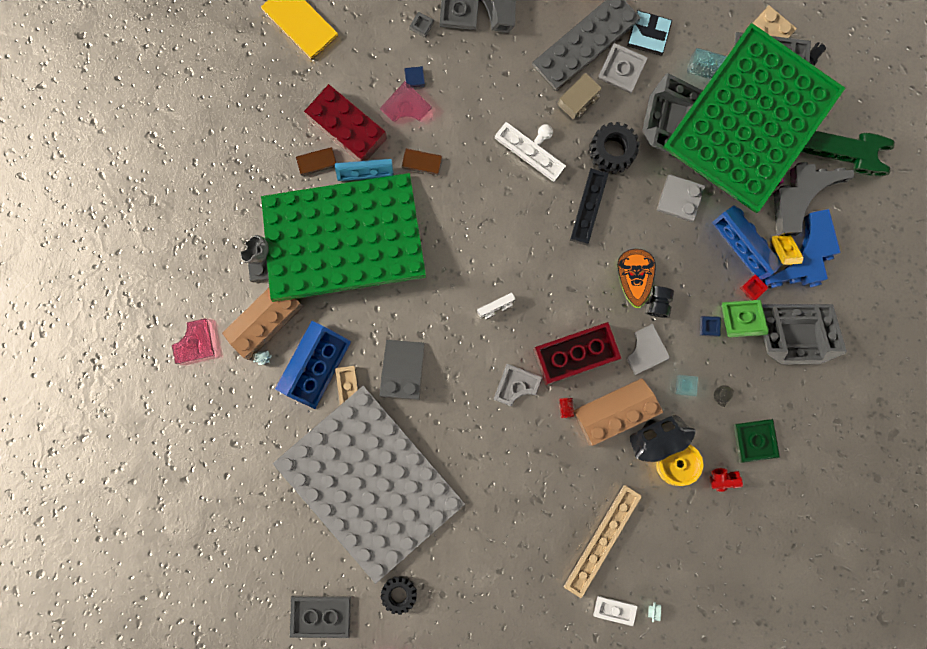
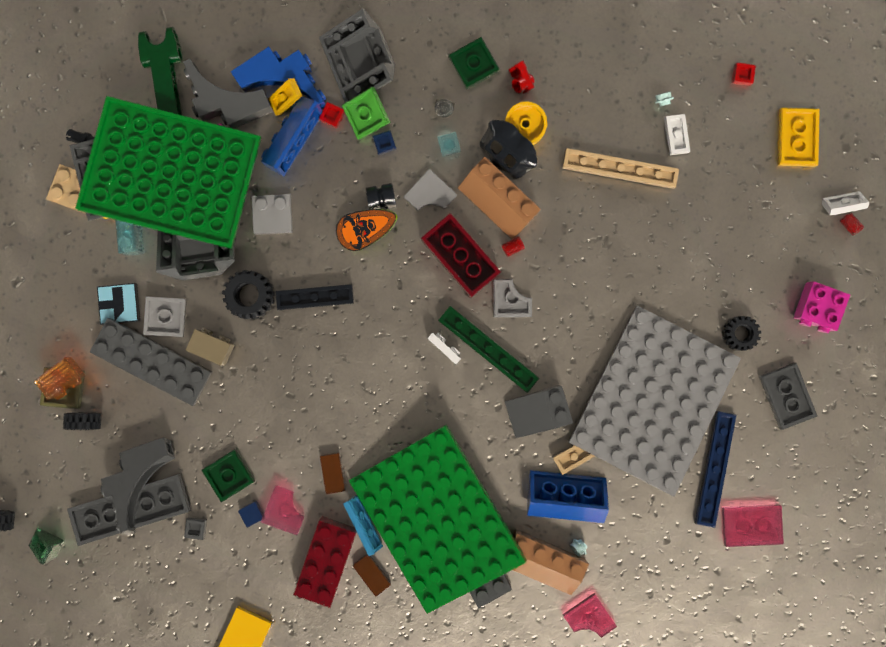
camera: 110 degrees left, 5 degrees up
dark grey hair [240,235,269,264] -> none
white plate [494,122,566,182] -> none
none -> dark green tile [201,449,255,503]
none -> dark green plate [438,306,540,393]
none -> dark blue tile [695,411,737,528]
none -> clear pink tile [722,504,784,547]

